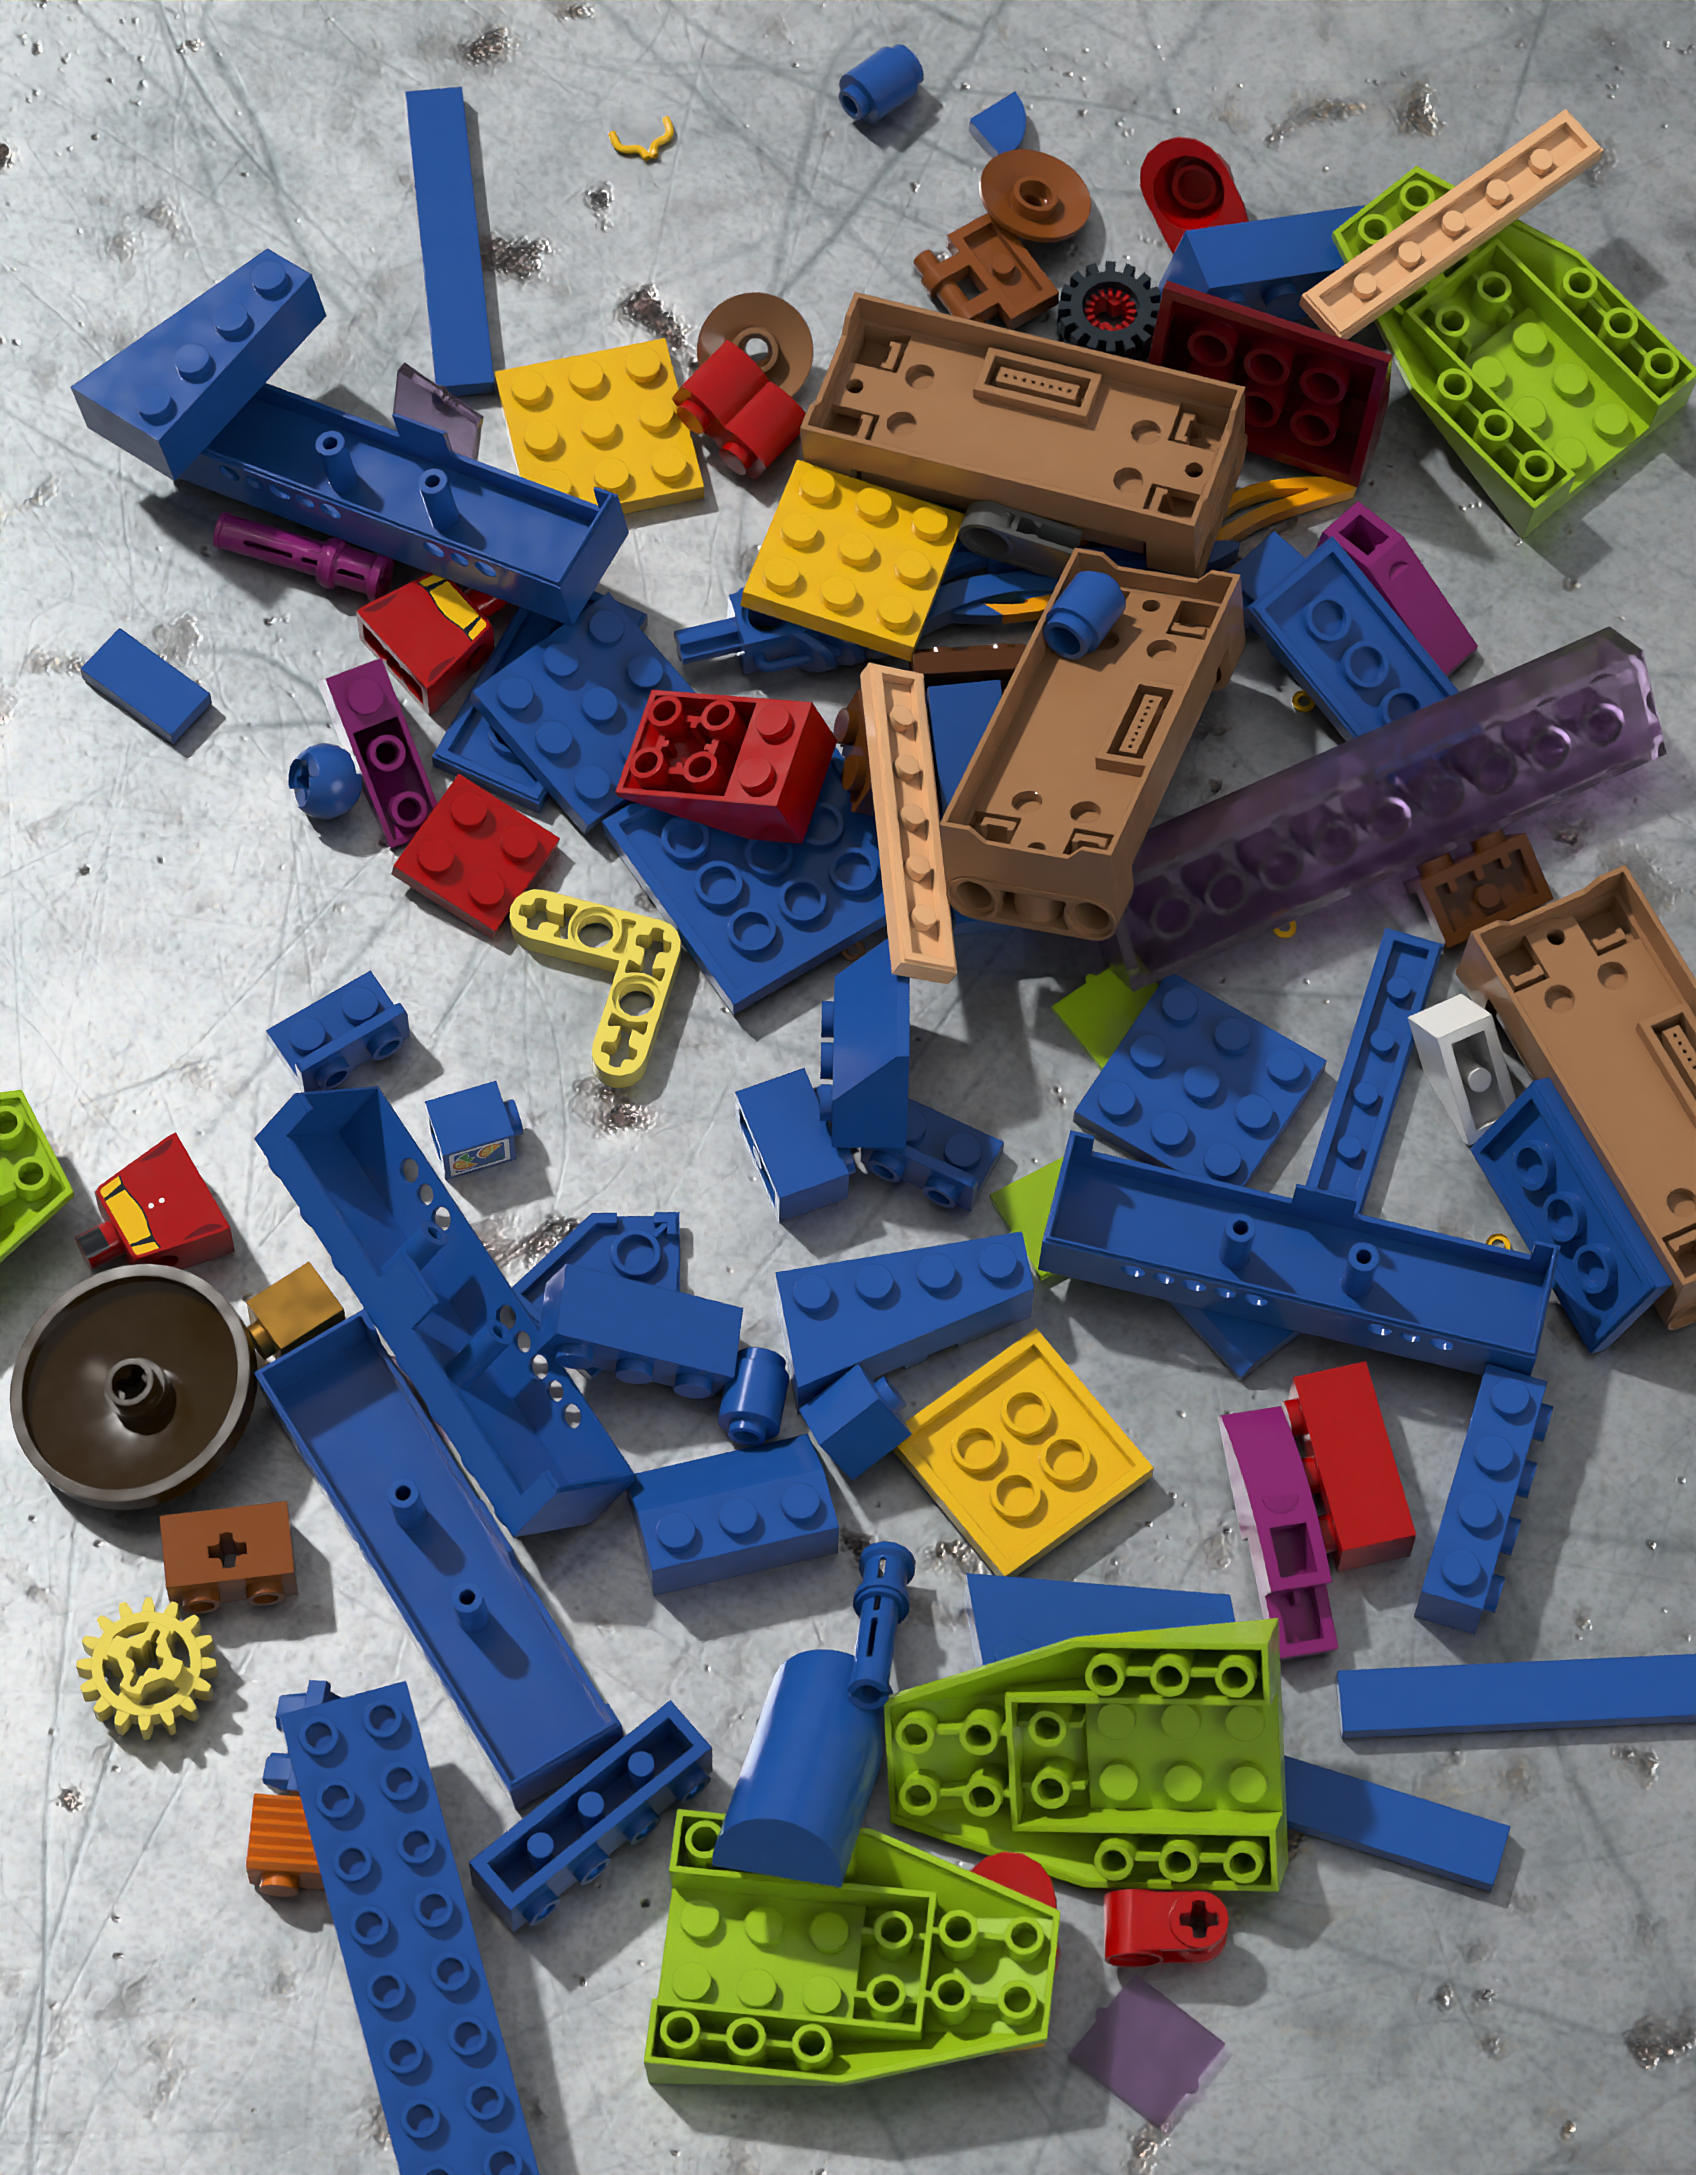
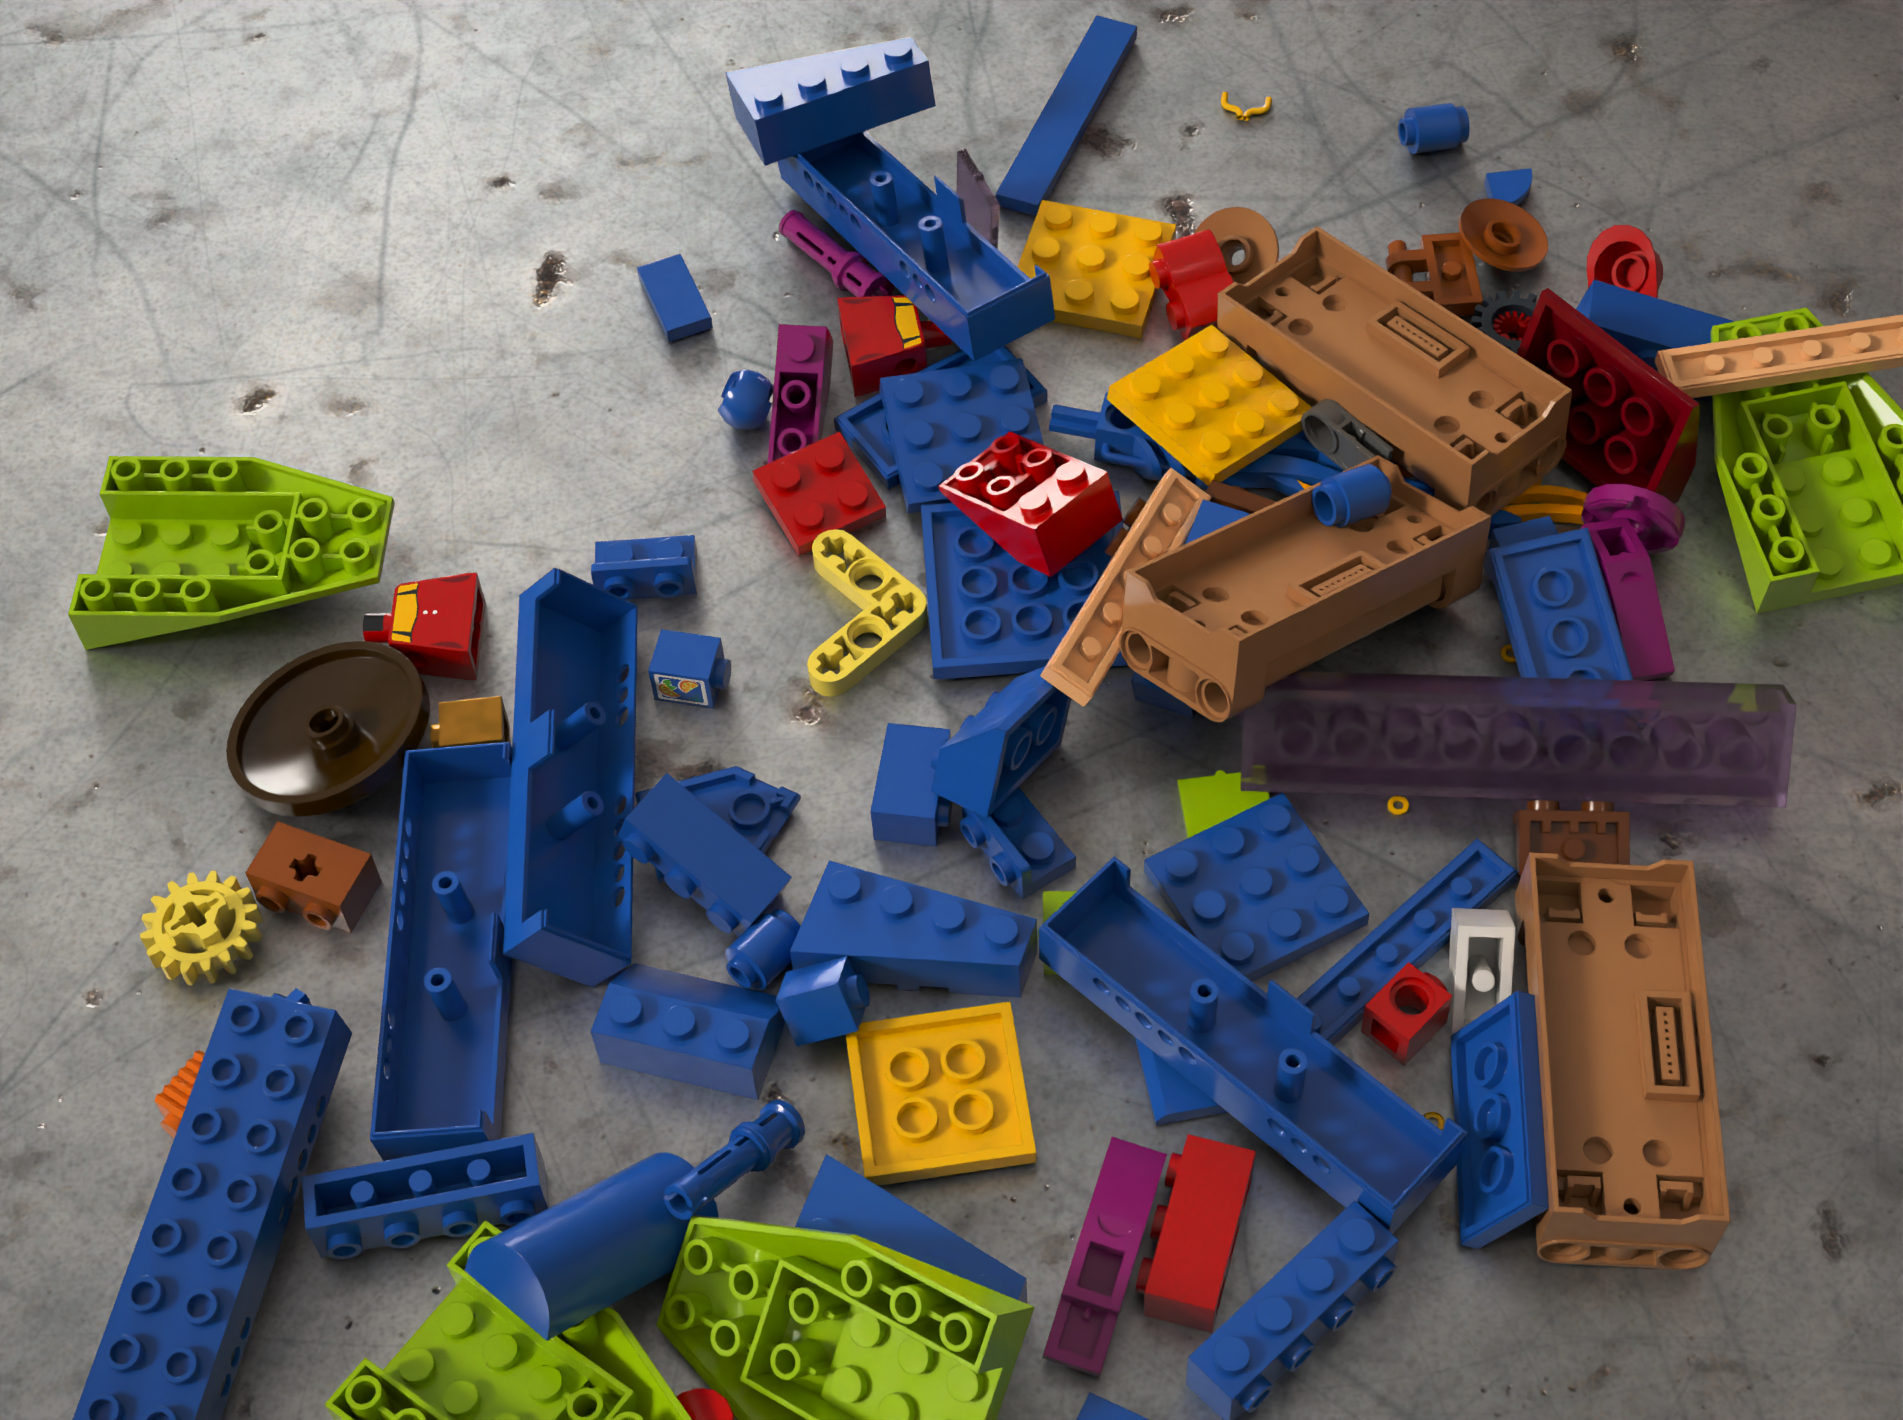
camera: 35 degrees right, 10 degrees down
none -> red brick [1361,962,1452,1066]
none -> magenta tile [1581,484,1685,554]

